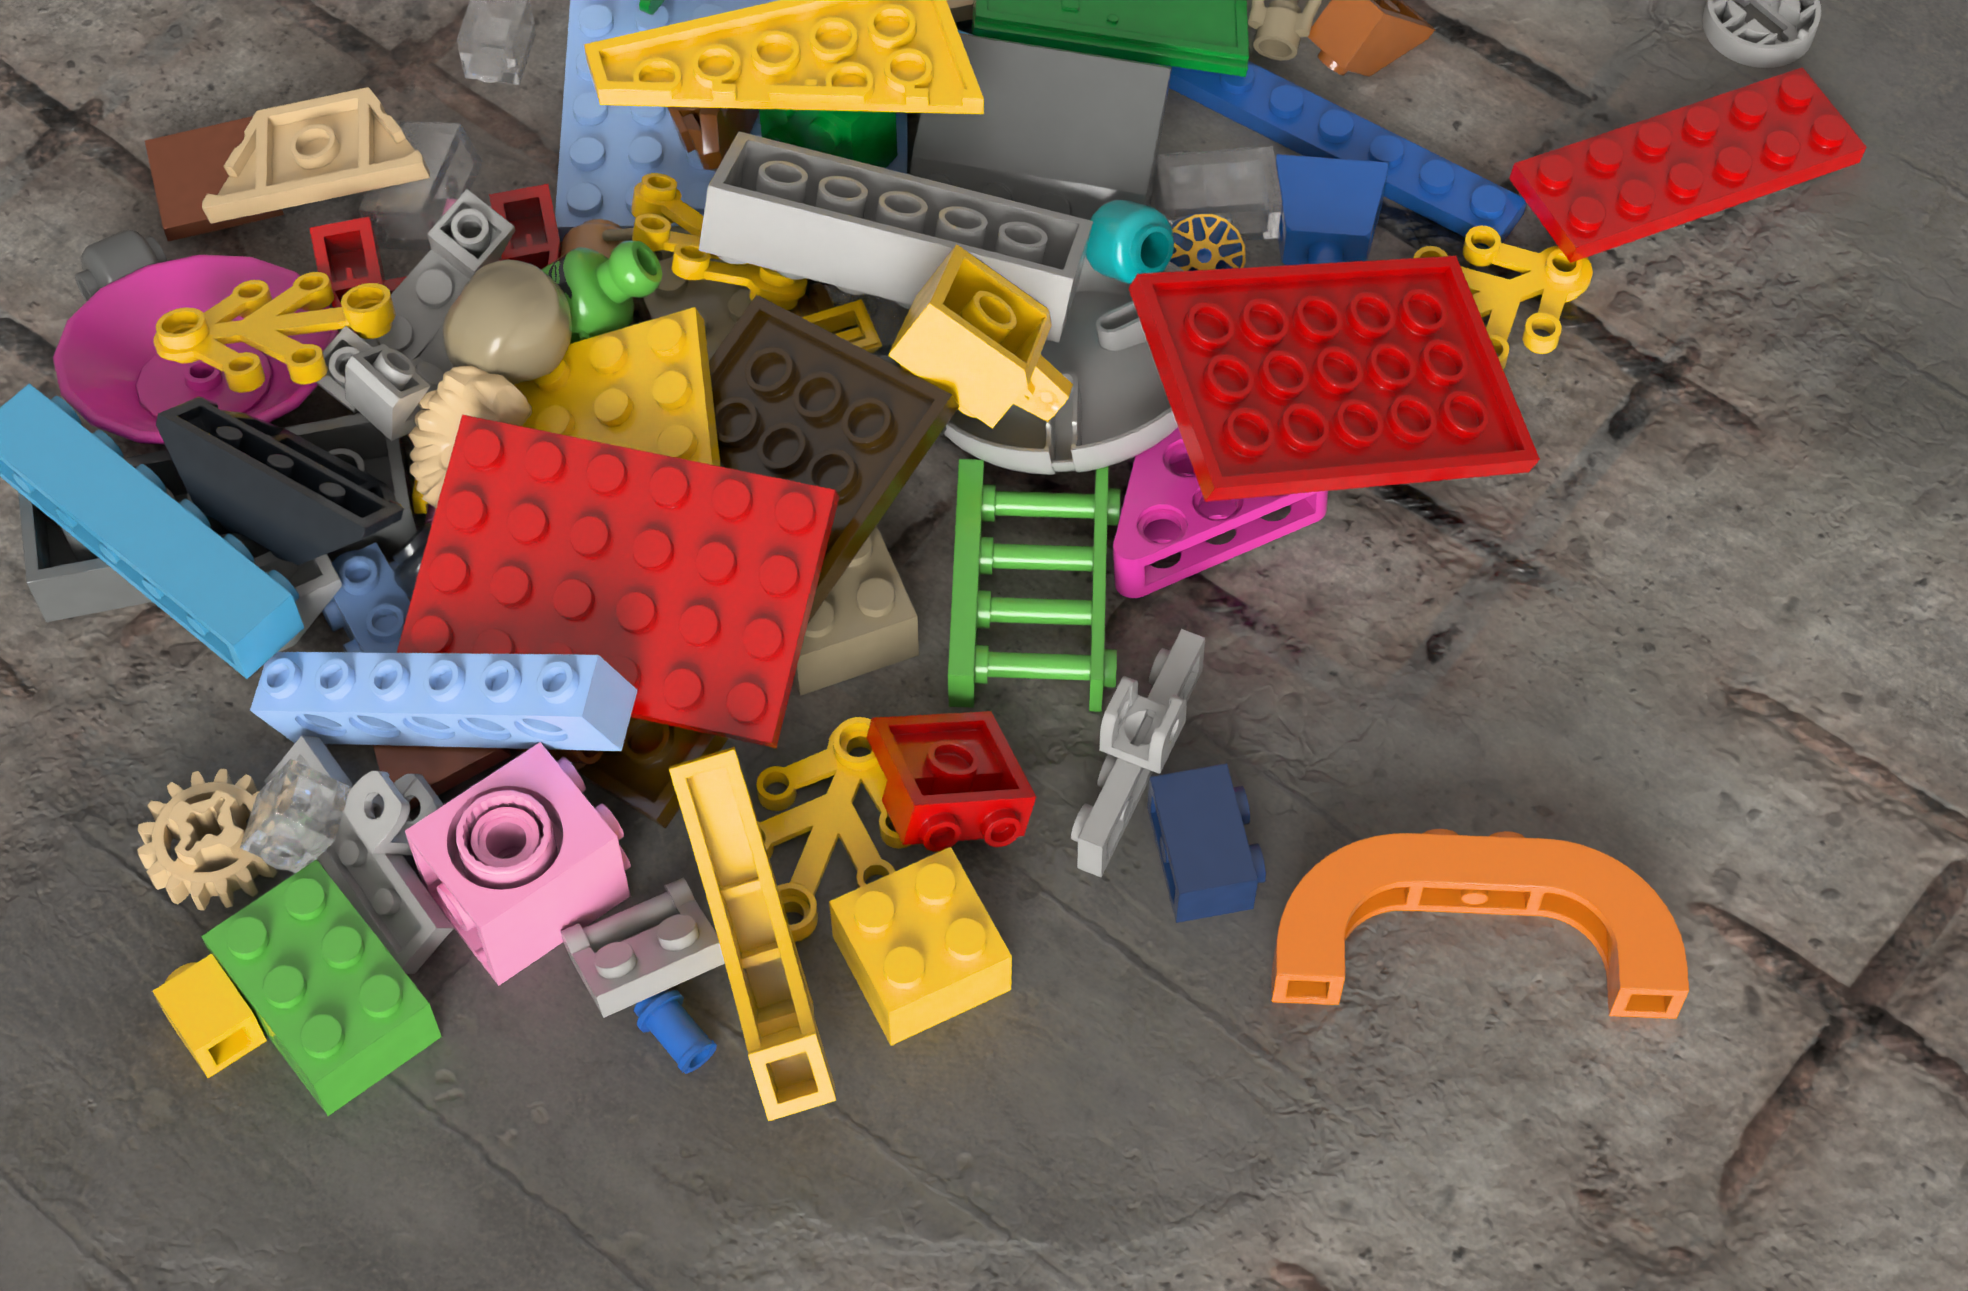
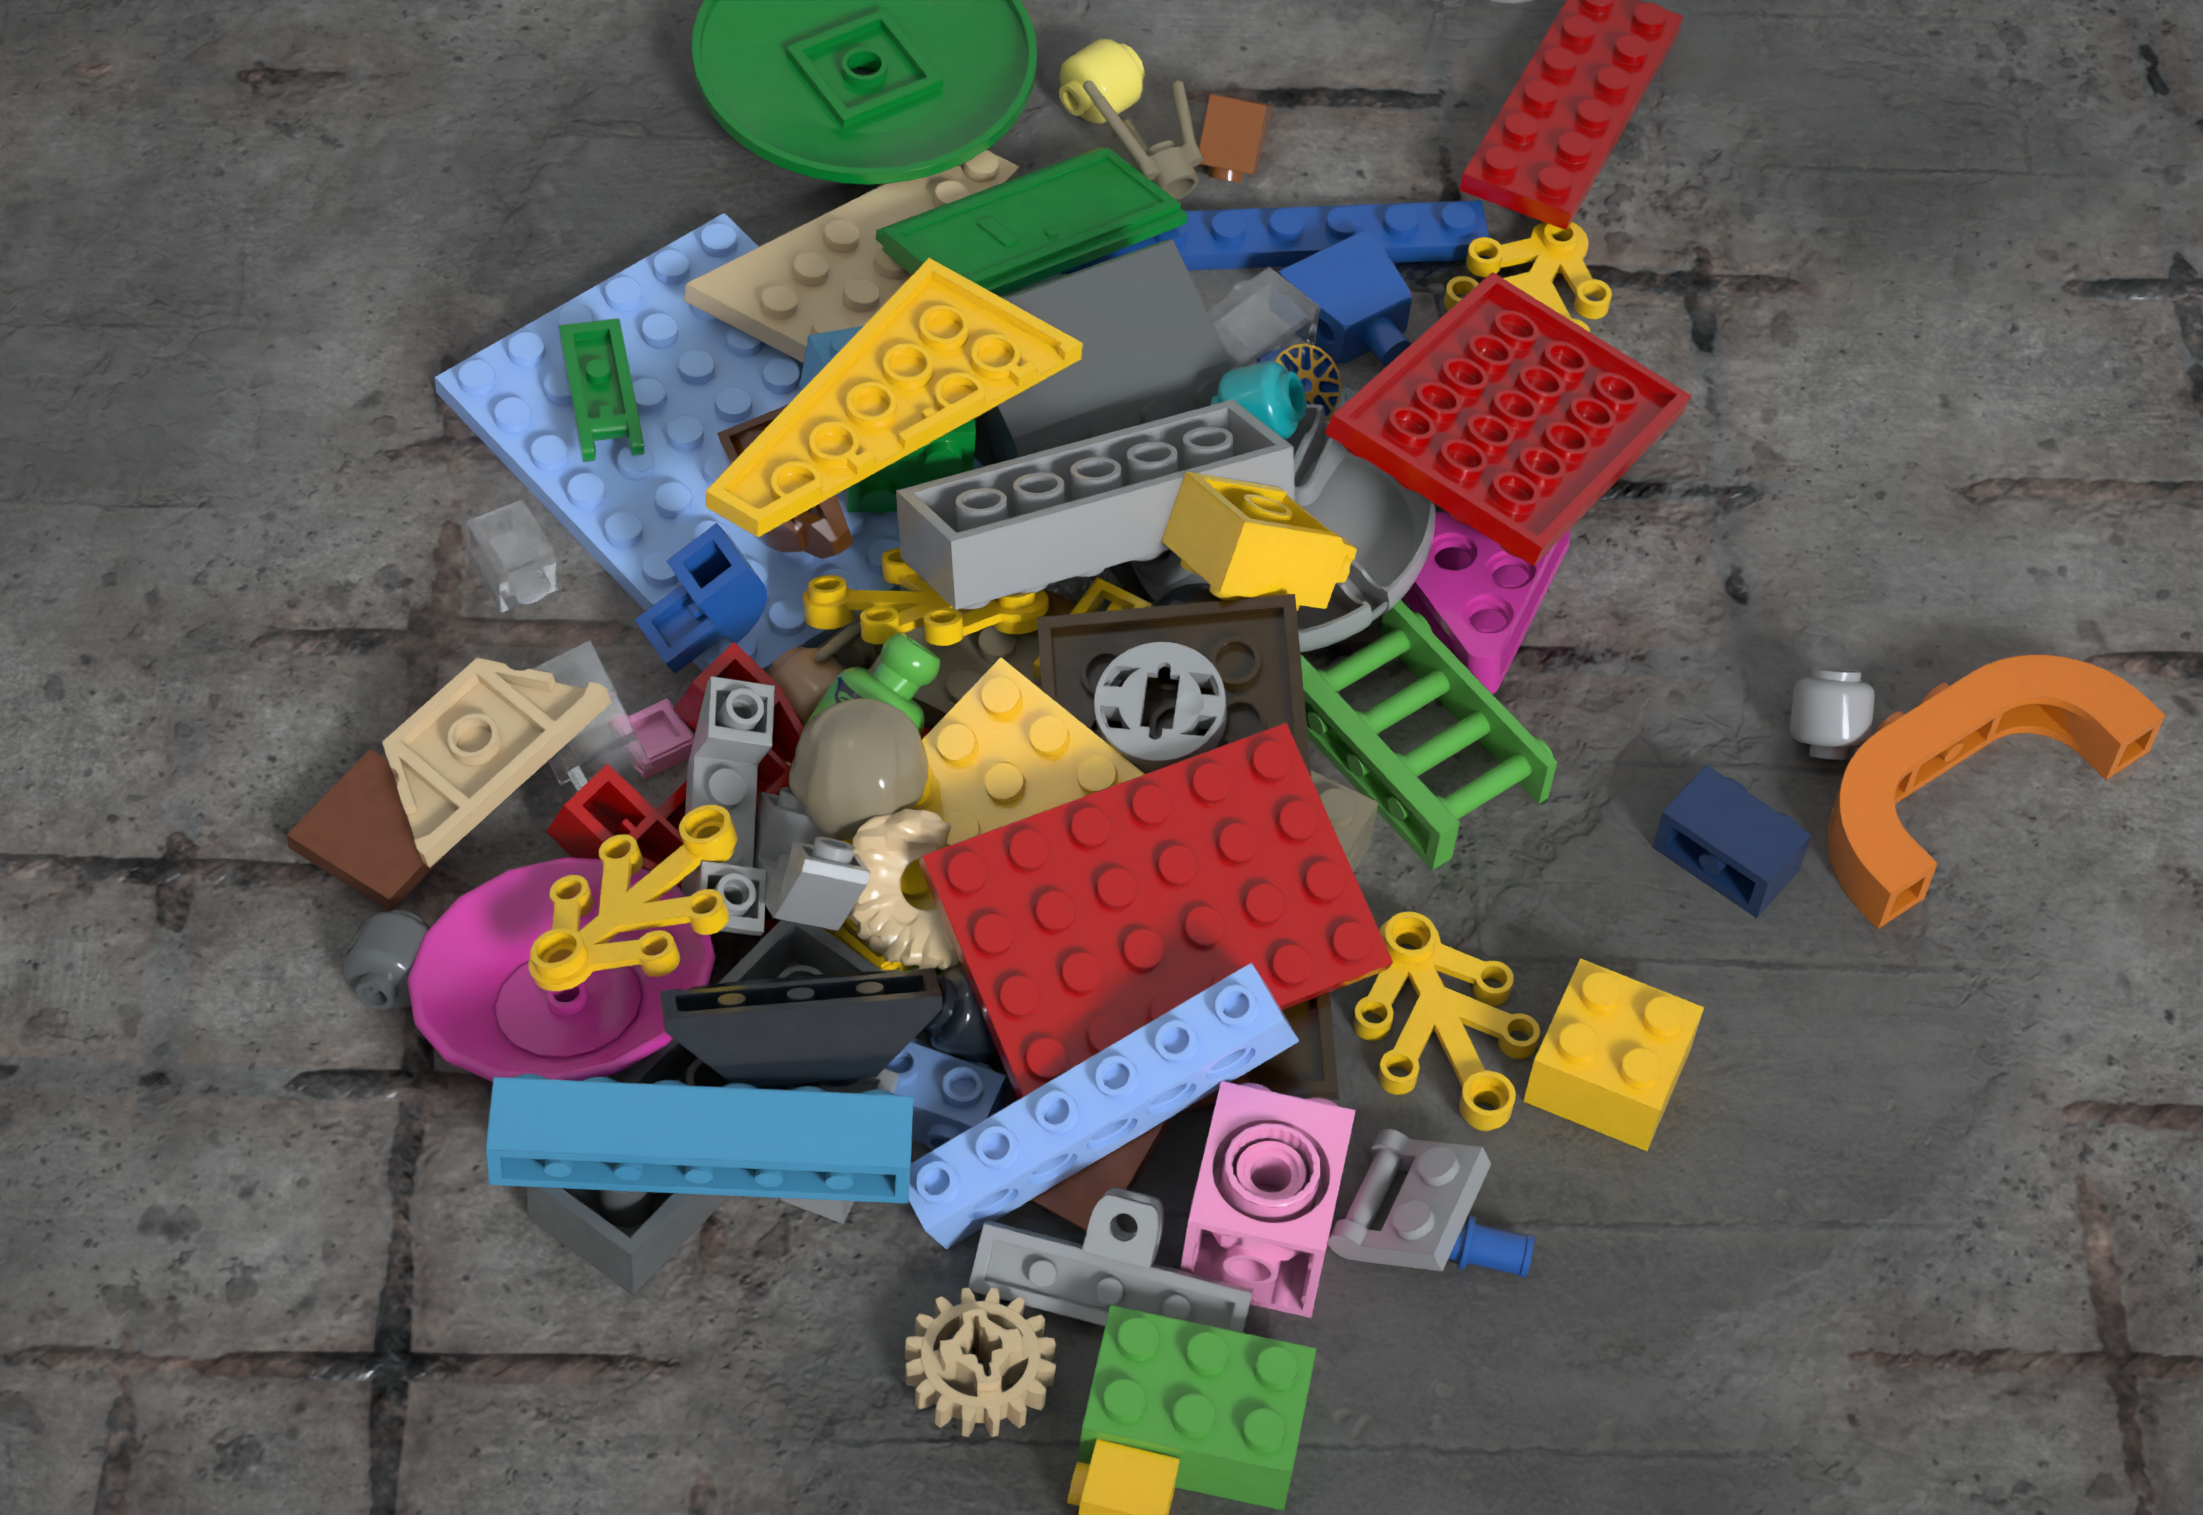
camera: 45 degrees left, 5 degrees down
clear brick [240,759,351,873] -> none
yellow arch [669,747,836,1121] -> none
red plate [866,711,1036,852] -> none
light grey plate [1071,629,1205,878] -> none
none -> blue brick [635,523,767,674]
none -> light grey piece [1094,642,1227,773]
none -> light grey head [1790,667,1875,760]

